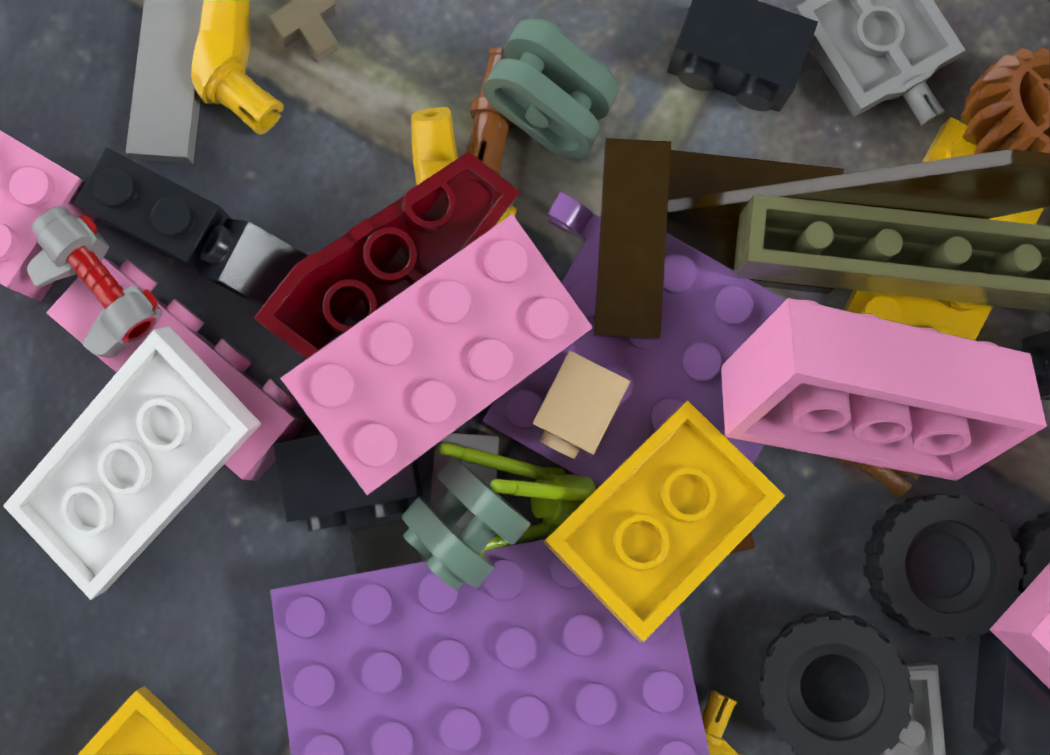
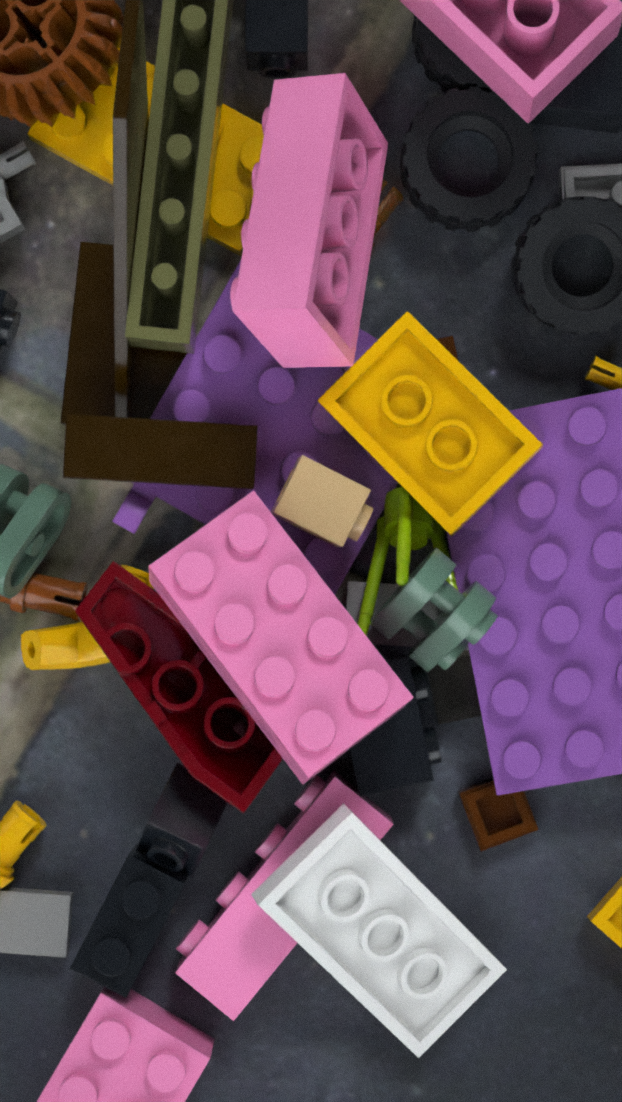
camera: 85 degrees left, 5 degrees up
light grey piece [27,206,163,358] -> none
none -> reddish brown tile [458,778,539,851]

